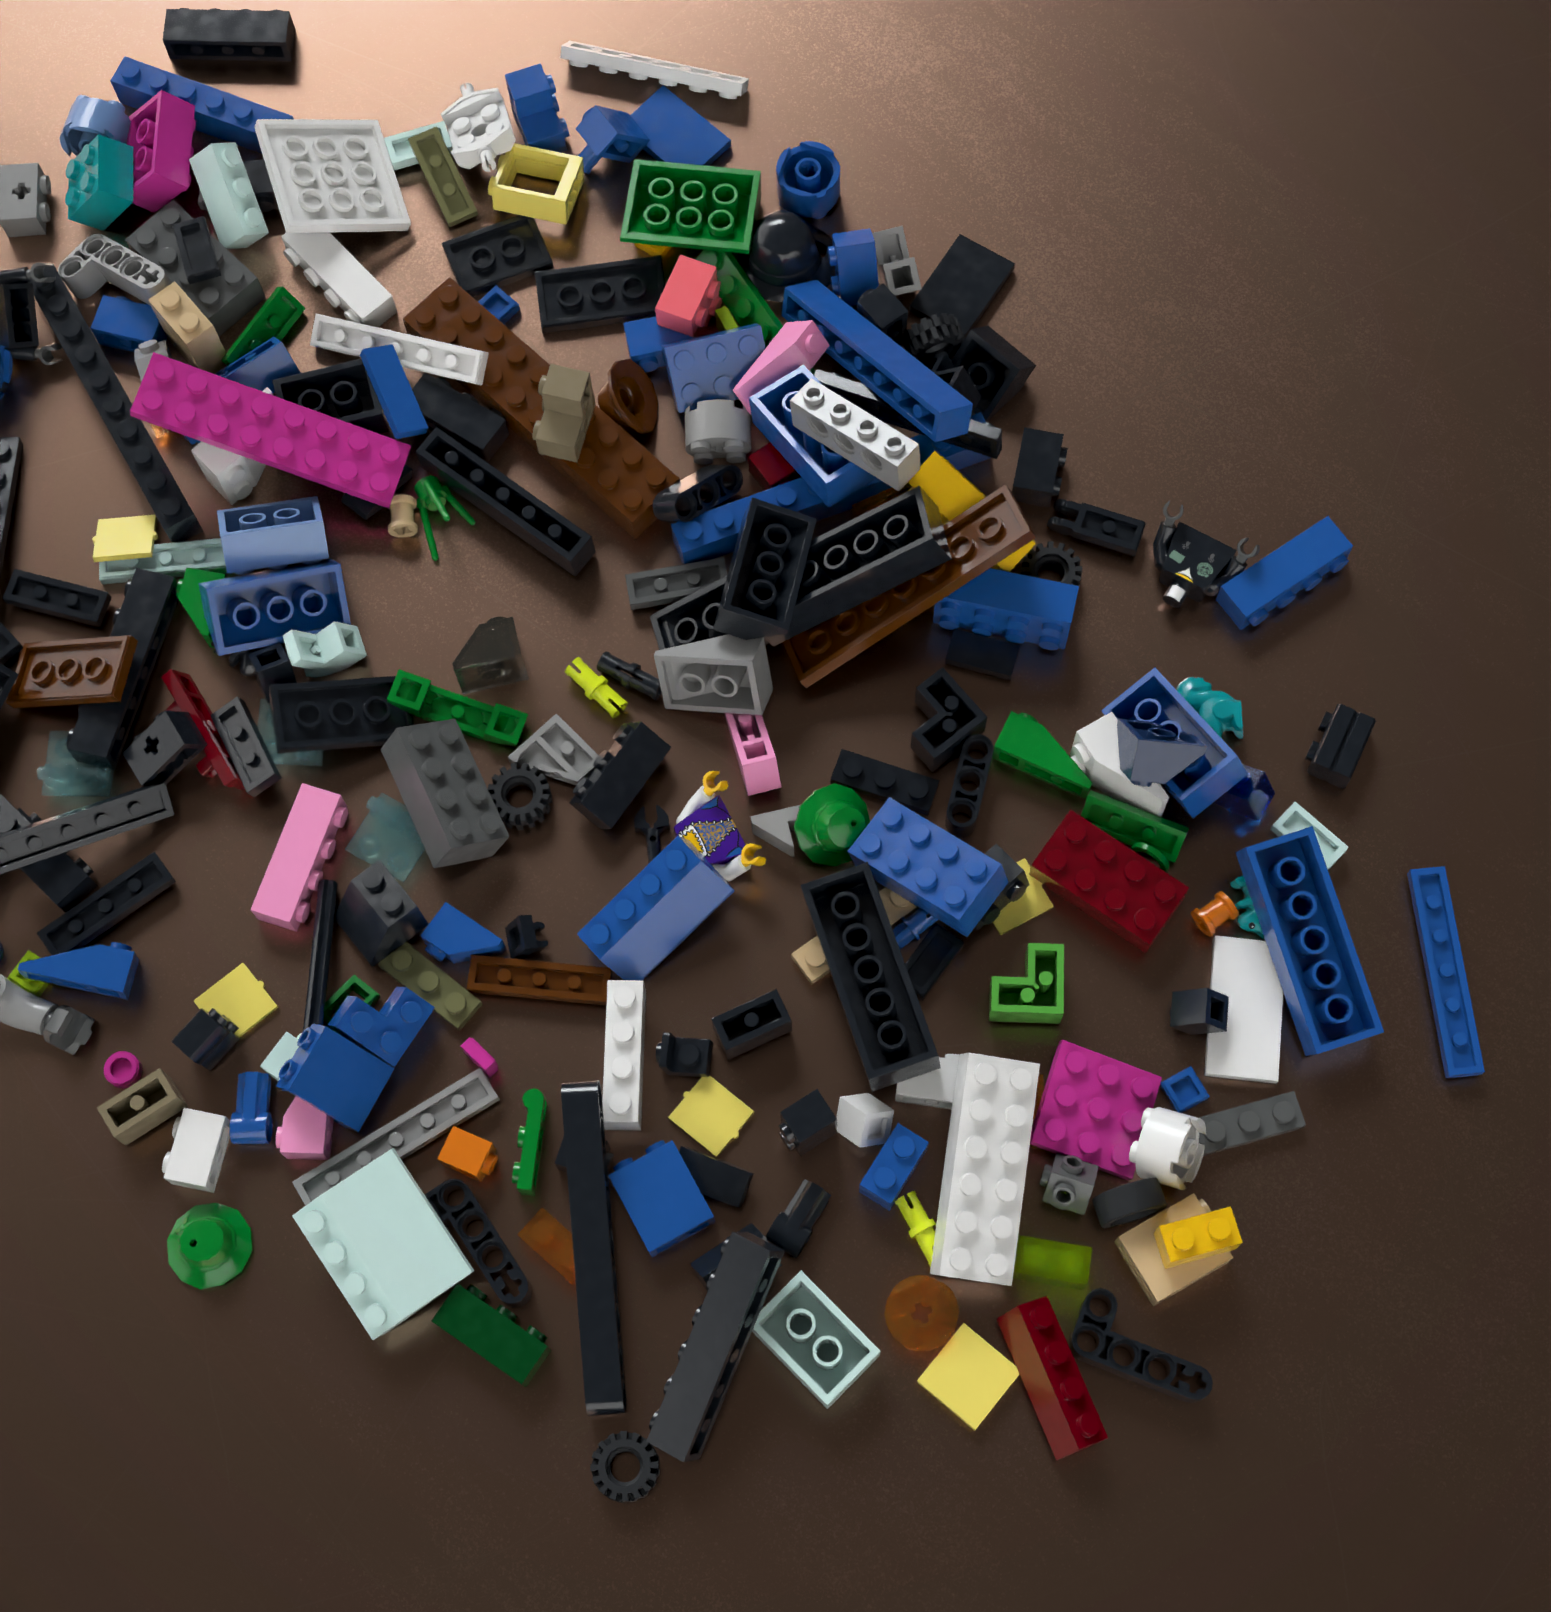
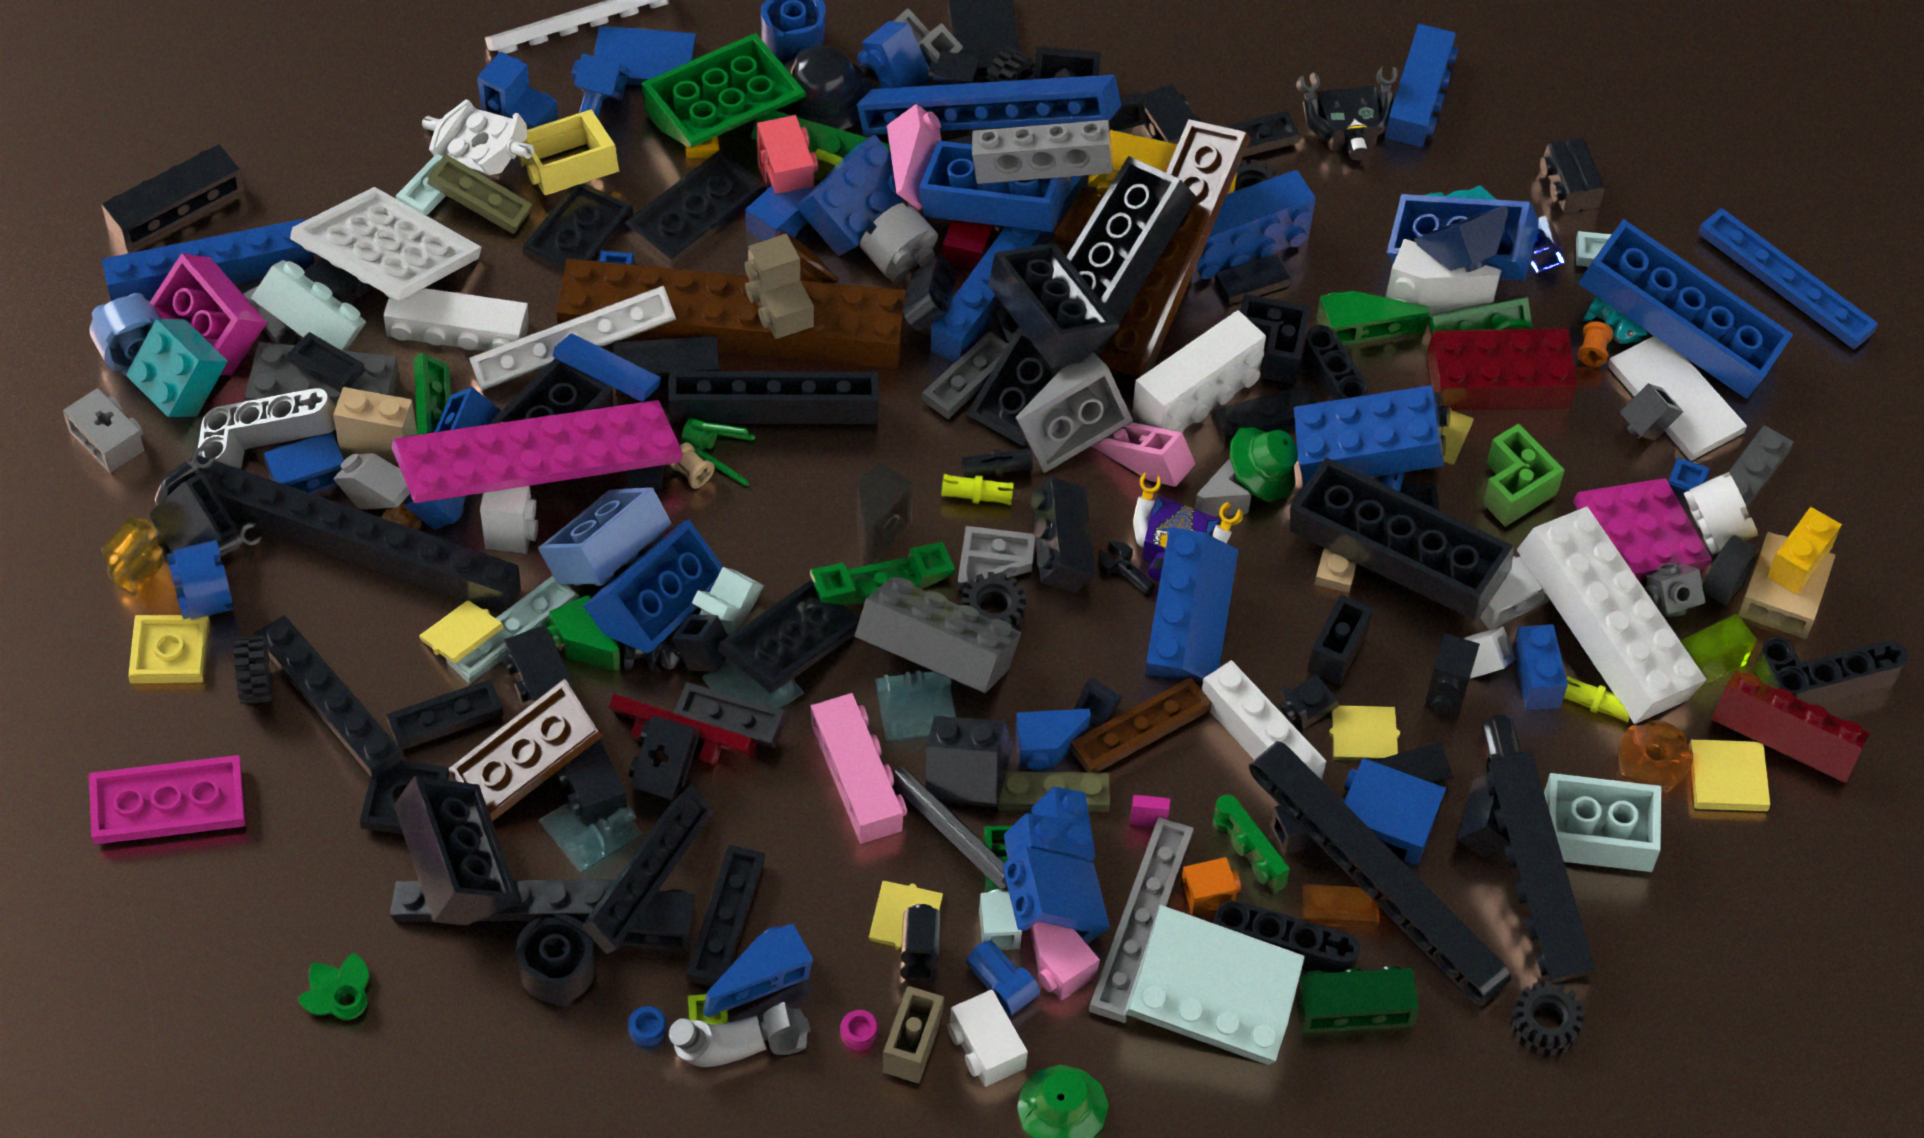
camera: 45 degrees left, 15 degrees down
none -> white brick [1131,310,1266,433]

